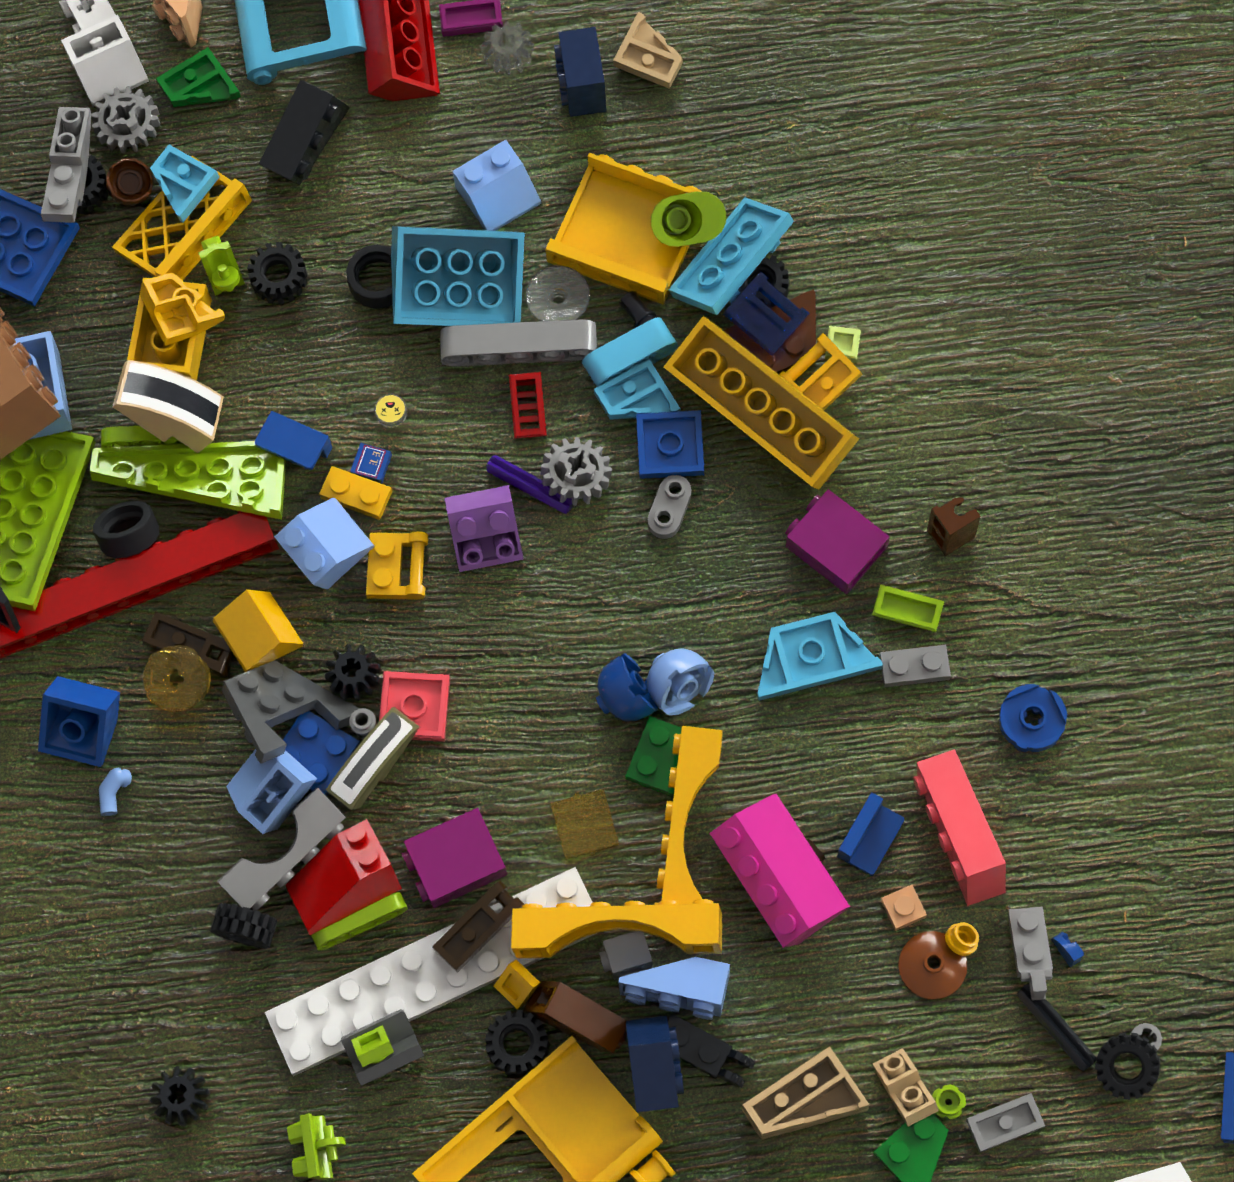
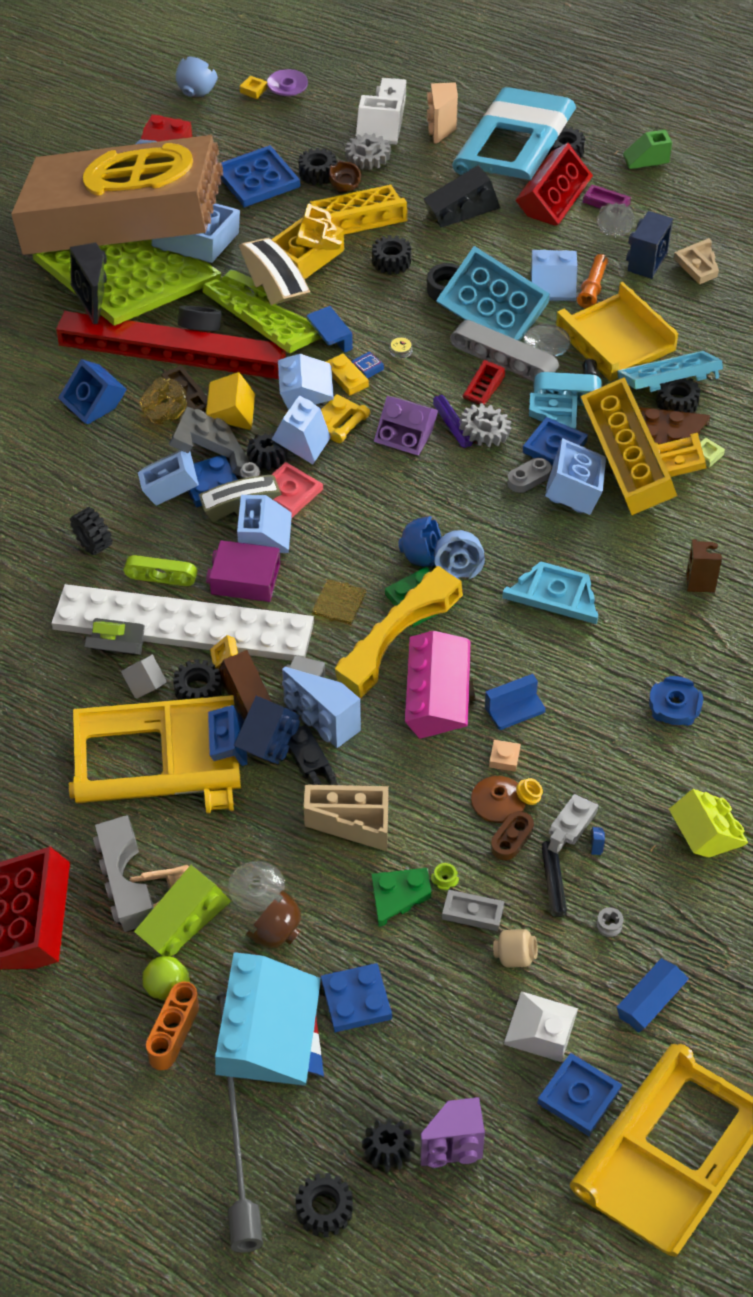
camera: 30 degrees right, 20 degrees down
light grey slope [41,107,91,223] -> none
light blue arm [99,767,132,816] -> none
medium azure wing [150,145,220,223] -> none
green wing [156,47,241,107] -> none
lime hips [198,236,245,296] -> none
light grey arch [217,788,346,910] -> none
red slope [285,819,402,935] -> none
lime hips [287,1113,346,1180] -> none
dark brown plate [432,881,524,973] -> none
yellow arch [511,899,722,958] -> none
lime piece [651,191,726,247] -> none
clear blue plate [724,272,810,356] -> none
magenta brick [785,489,890,595] -> none
lime tile [872,584,944,632] -> none
tan slope [873,1048,939,1127] -> none
light grey plate [880,644,951,687] -> none
coral wedge [913,749,1006,906] -> none
black tyre [1095,1032,1161,1100] -> none
none -> light grey panel [121,654,167,698]
none -> blue panel [208,705,248,766]
none -> light blue slope [237,495,292,553]
none -> light blue slope [272,395,331,464]
none -> reddish brown plate [491,811,534,860]
none -> tan head [493,929,538,968]
none -> light blue slope [545,438,606,515]
none -> orange pin [577,254,608,308]
none -> neon yellow slope [669,789,748,858]

